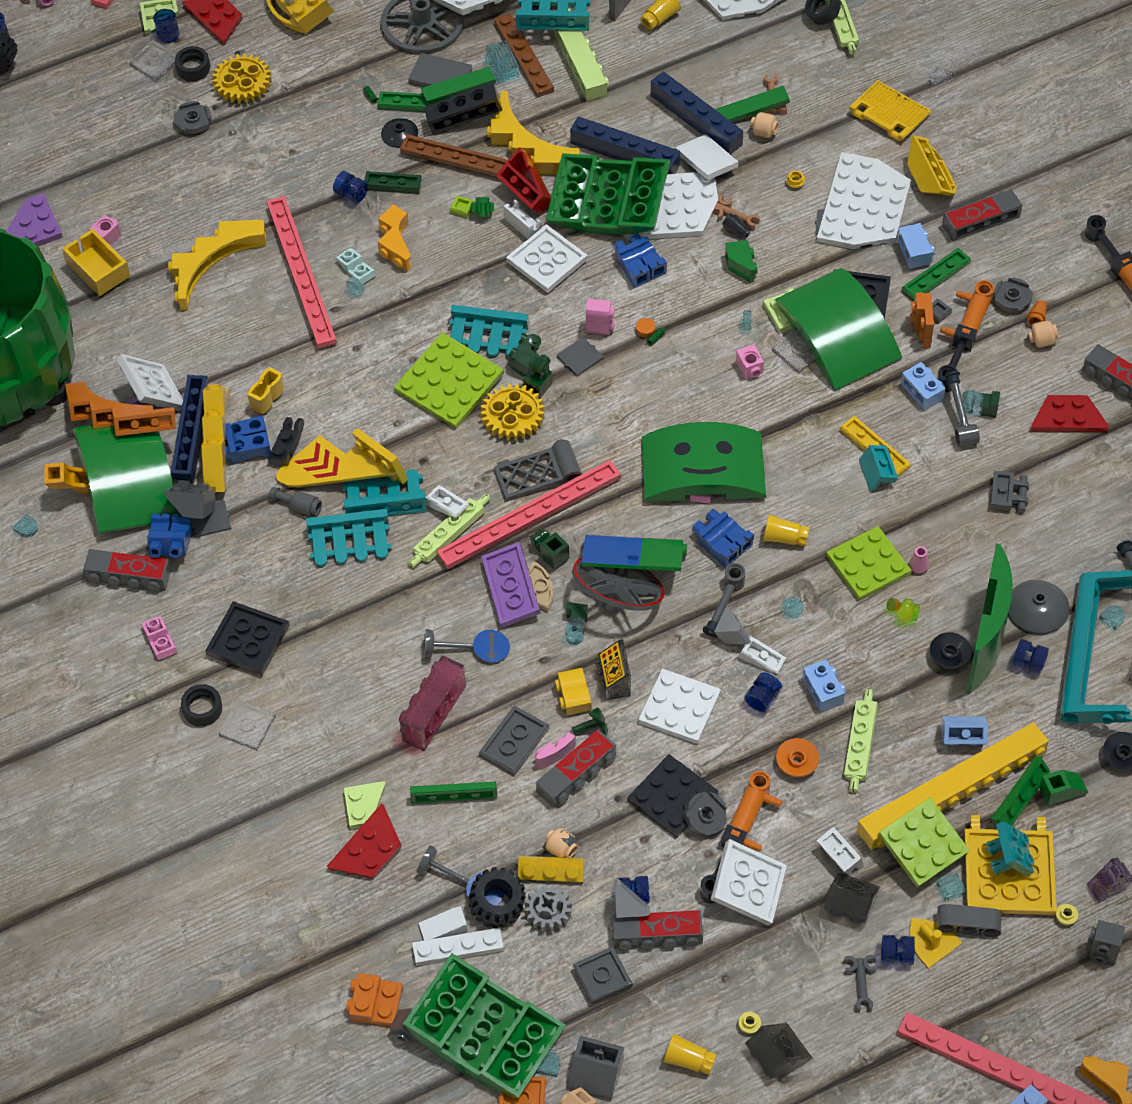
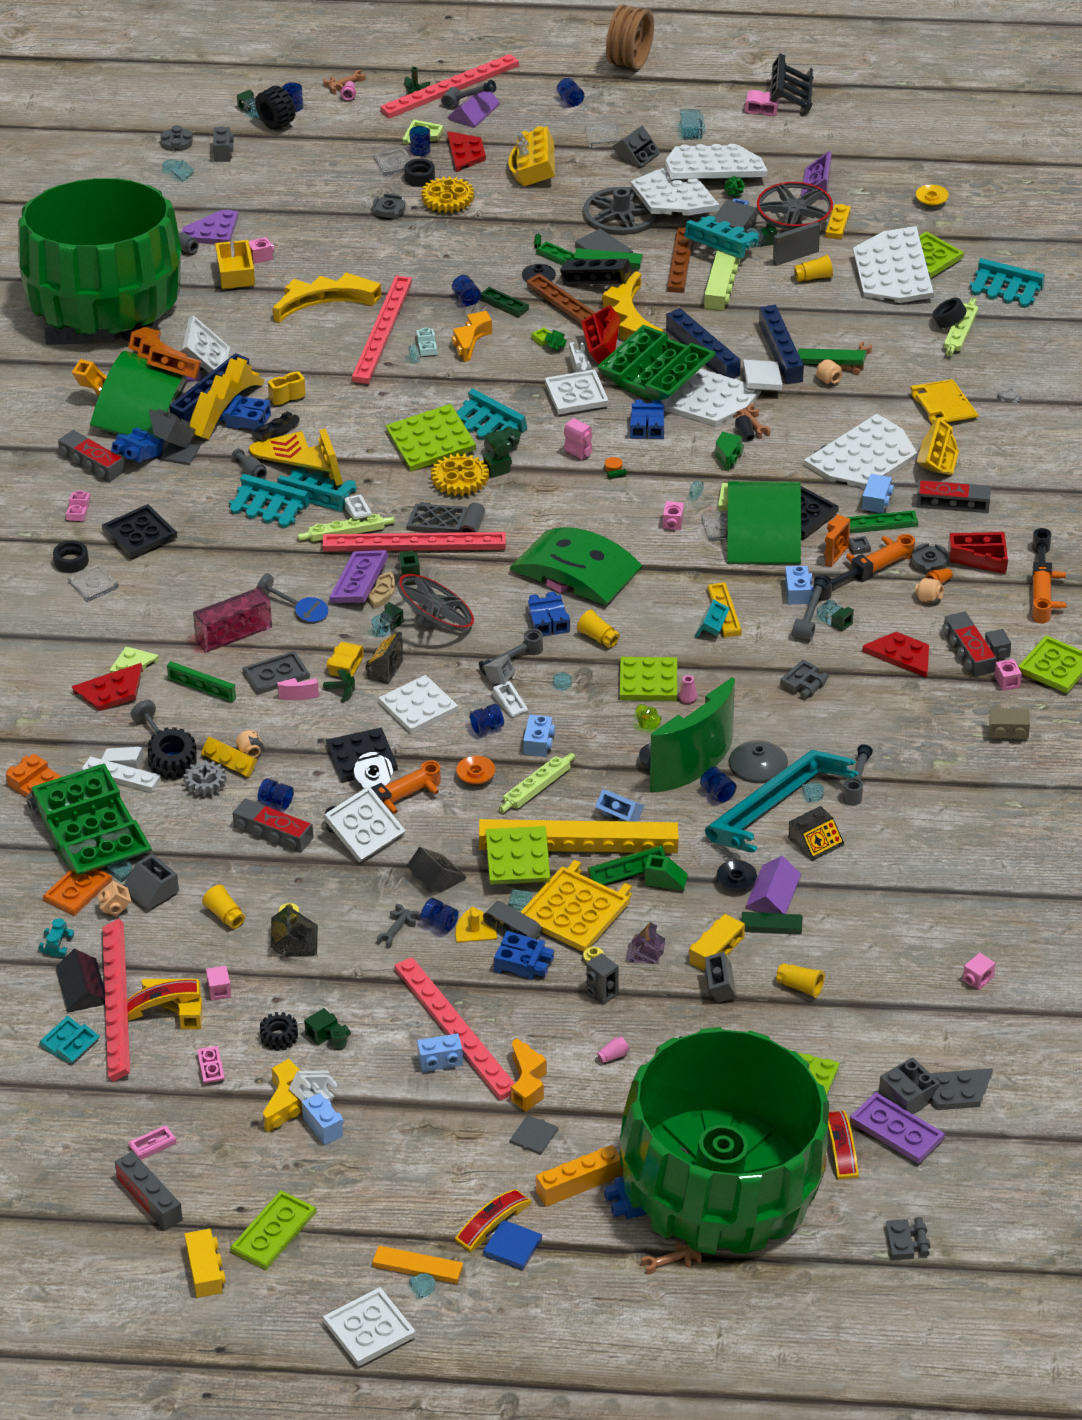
camera: 30 degrees right, 15 degrees down
clear light blue tile [13,514,38,538] -> none
clear light blue brick [484,41,519,83] -> none
dark grey brick [536,729,616,808] -> none
dark grey piece [557,337,604,377] -> none
dark grey plate [573,946,633,1005] -> none
door [581,535,687,571] -> none
light grey slope [614,878,651,918] -> none
yellow plate [786,170,805,188] -> none
white hinge [817,827,864,876] -> none
teal plate [986,821,1034,876] -> none
none -> blue hips [494,931,555,980]
none -> red wedge [948,532,1008,574]

